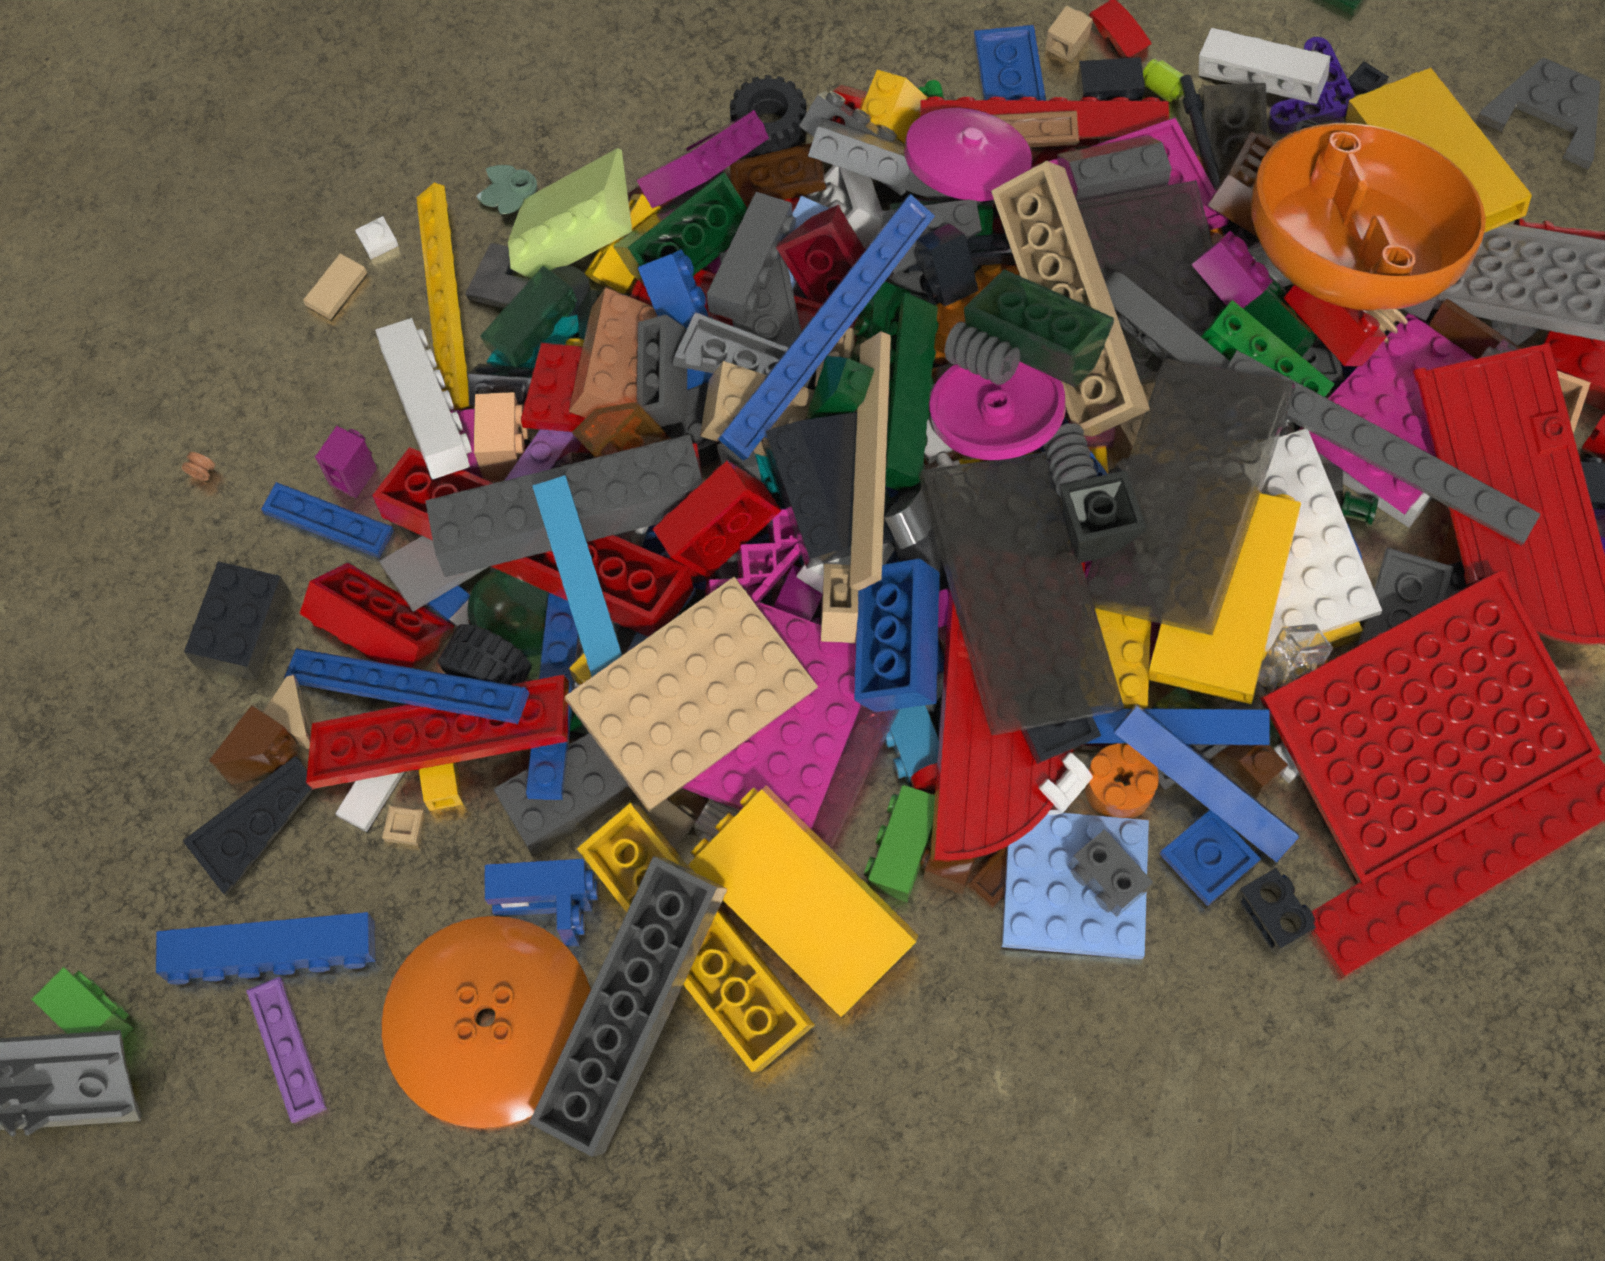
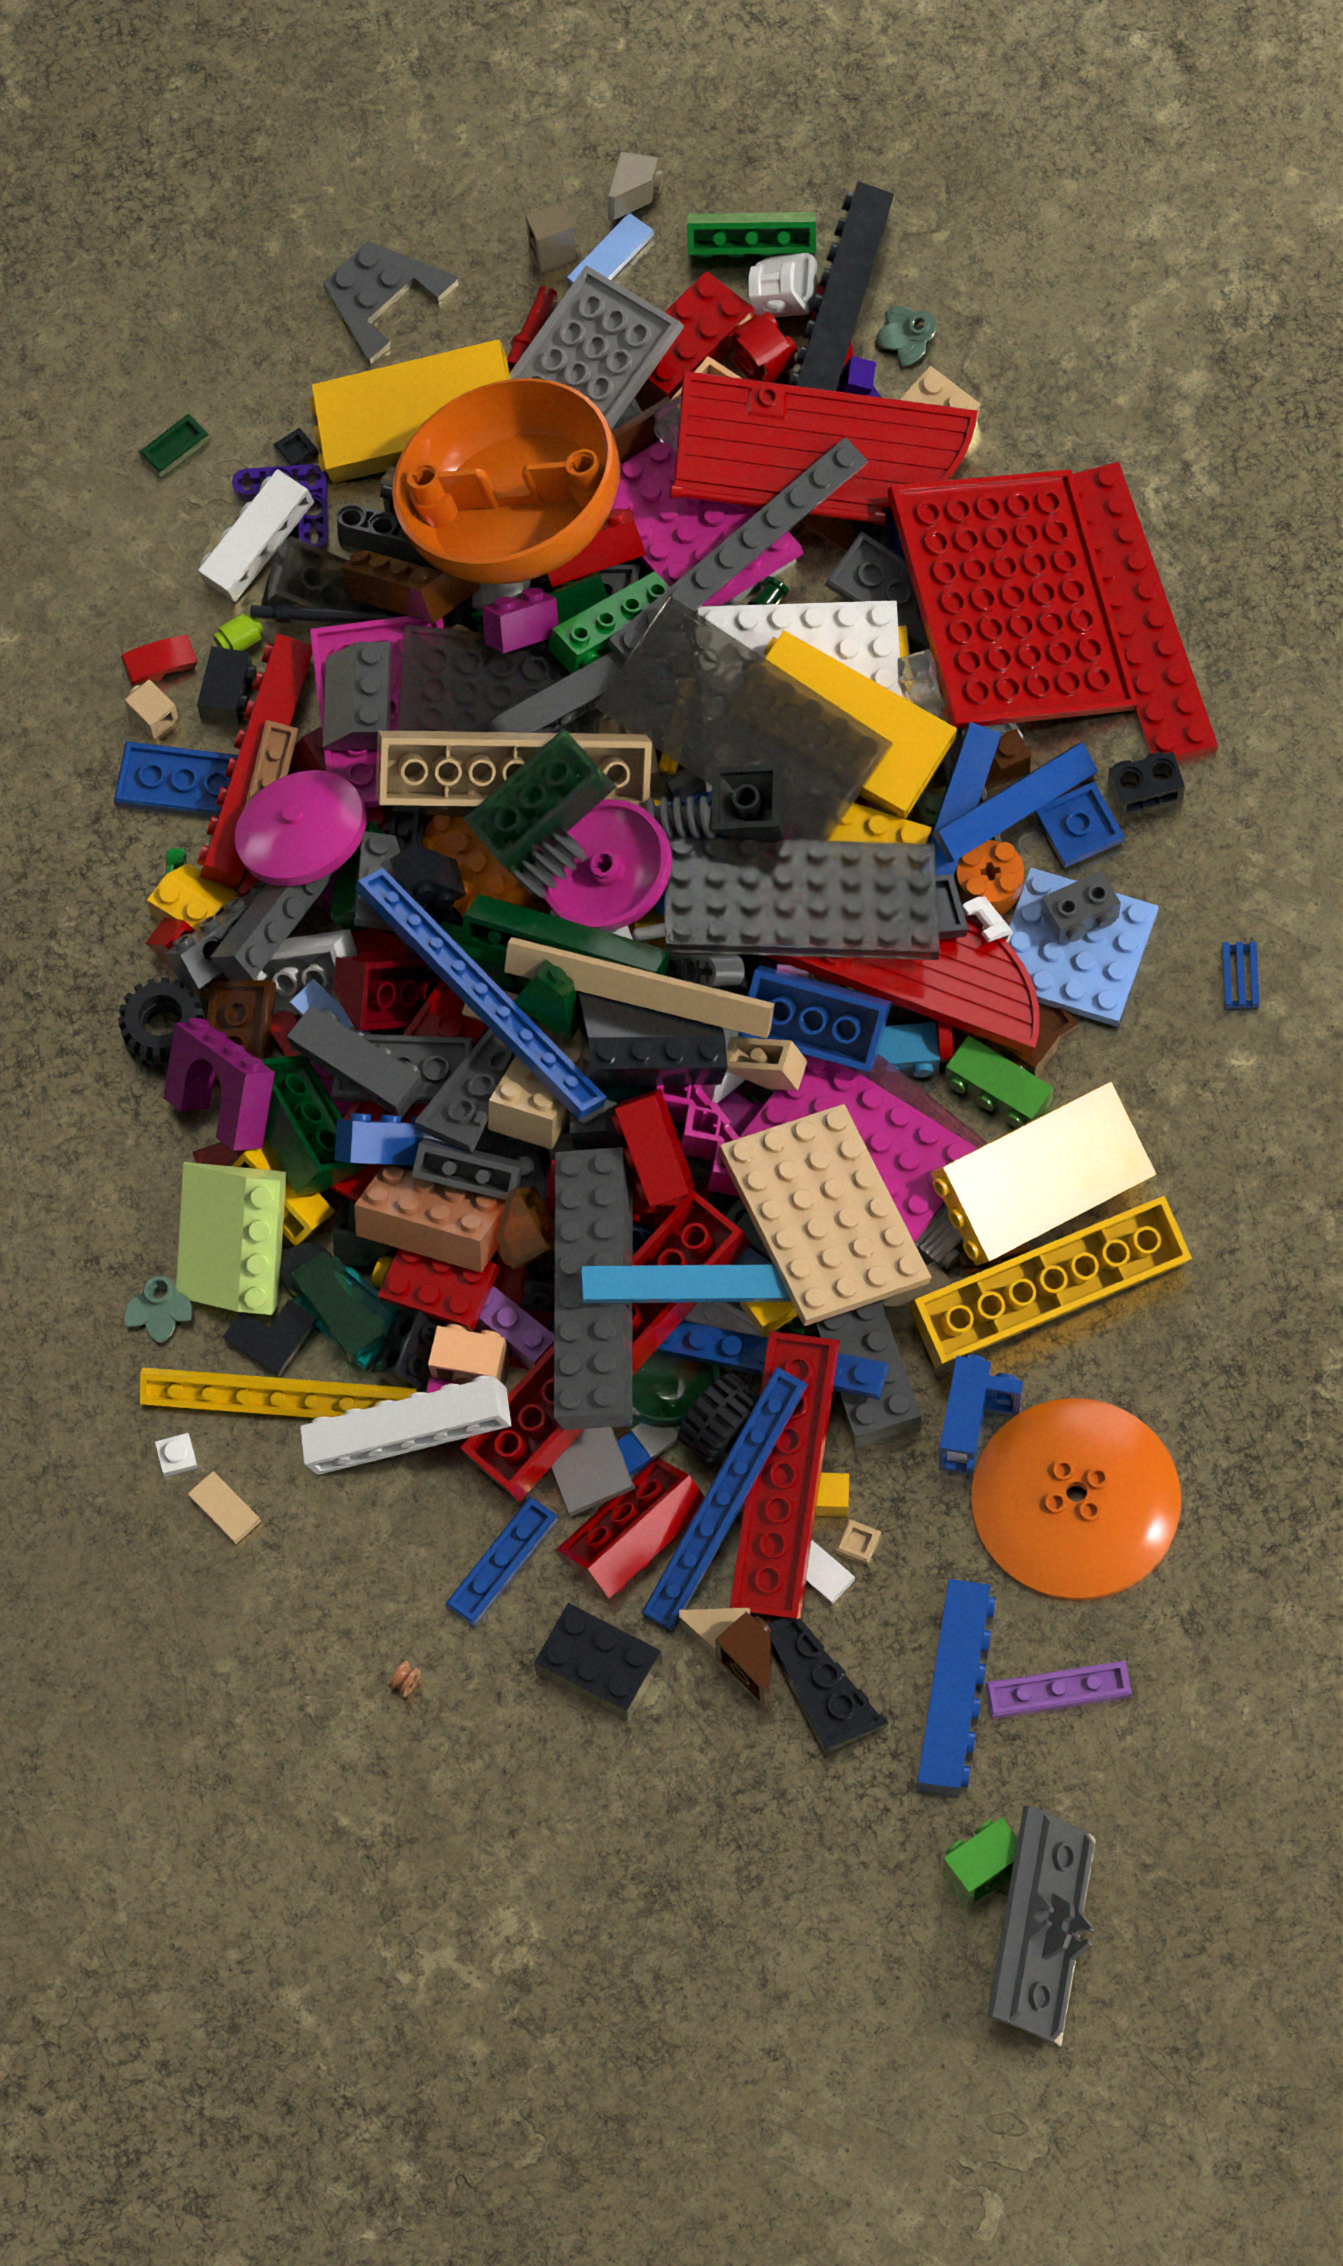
camera: 75 degrees left, 0 degrees up
magenta brick [315,426,377,499] -> none
dark grey brick [529,856,727,1157] -> none
none -> blue tile [1222,941,1259,1009]

